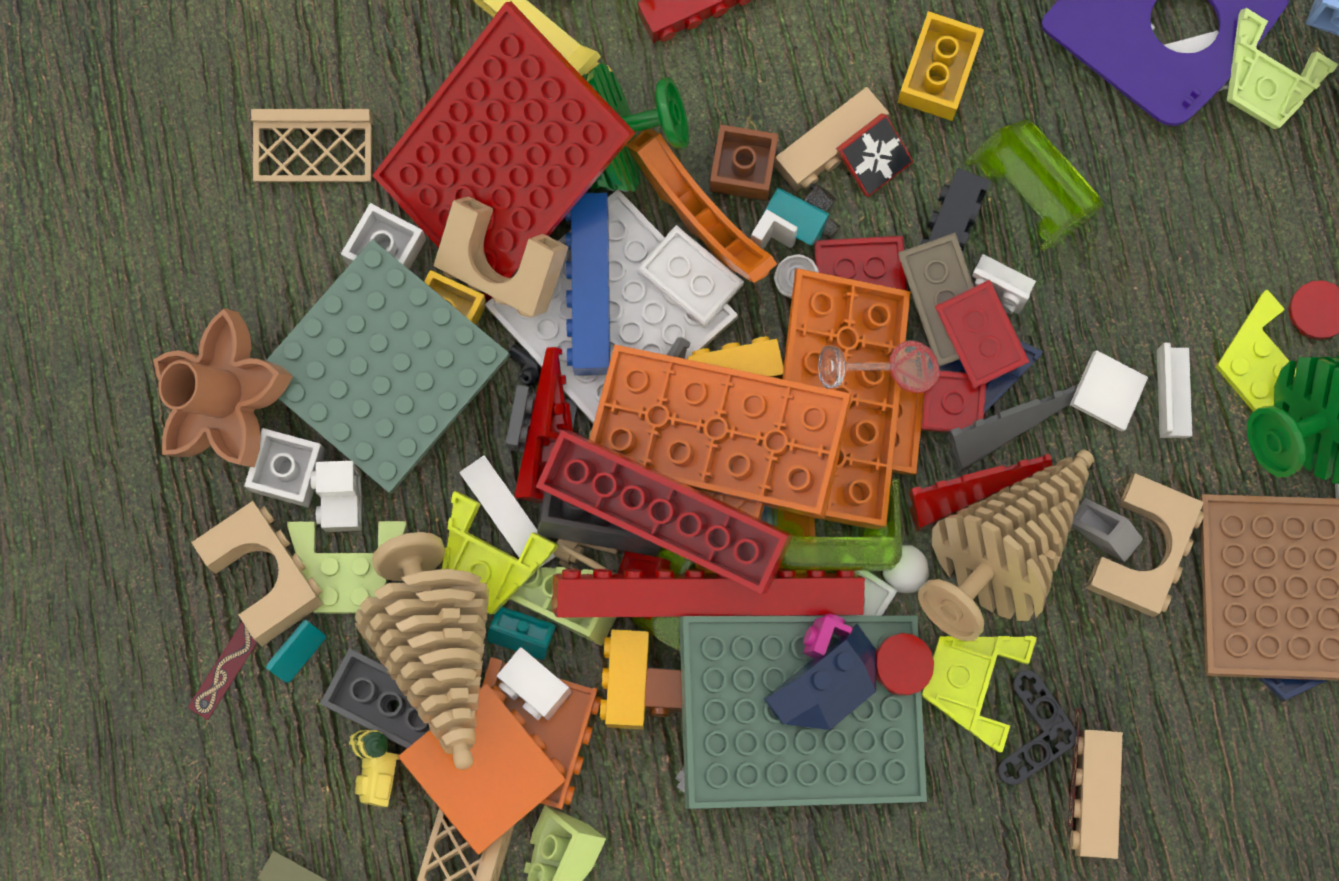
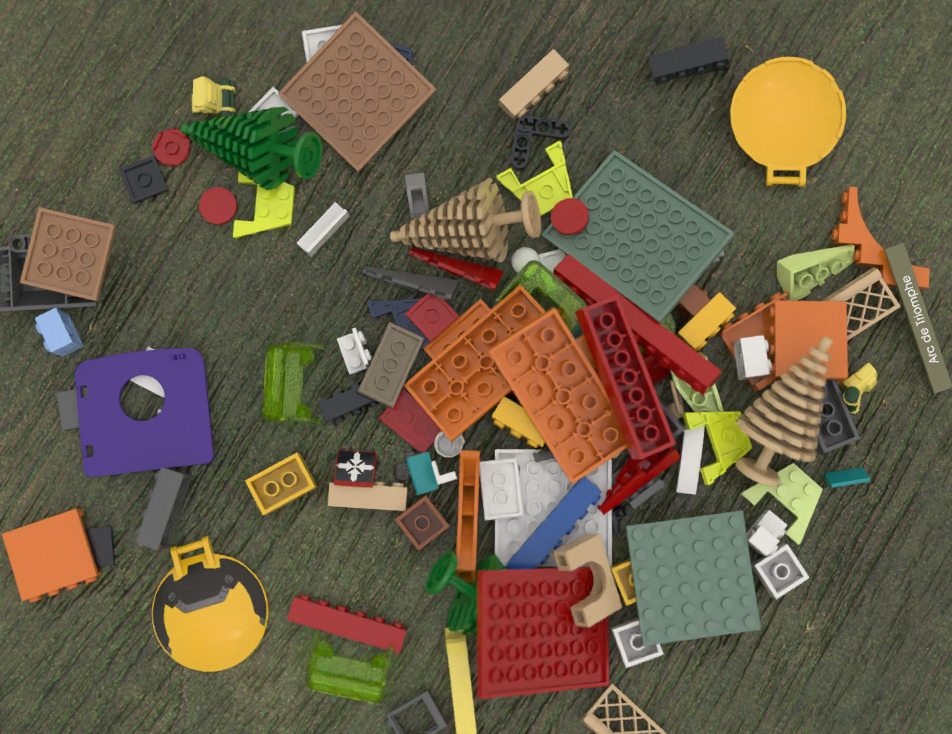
camera: 135 degrees left, 5 degrees up
nougat plant [153,308,293,467] -> none
sticker [187,622,257,720] -> none
tan arch [191,501,324,646] -> none
teal slope [487,607,556,660] -> none
dark blue wedge [764,624,876,730] -> none
dark pink bracket [803,614,853,658] -> none
clear piece [818,340,939,394] -> none
red tile [934,280,1030,388] -> none
sticker [1068,708,1081,828] -> none
white tile [1070,350,1148,432] -> none
tan arch [1085,473,1204,617] -> none
yellowish green wing [1227,8,1338,129] -> none

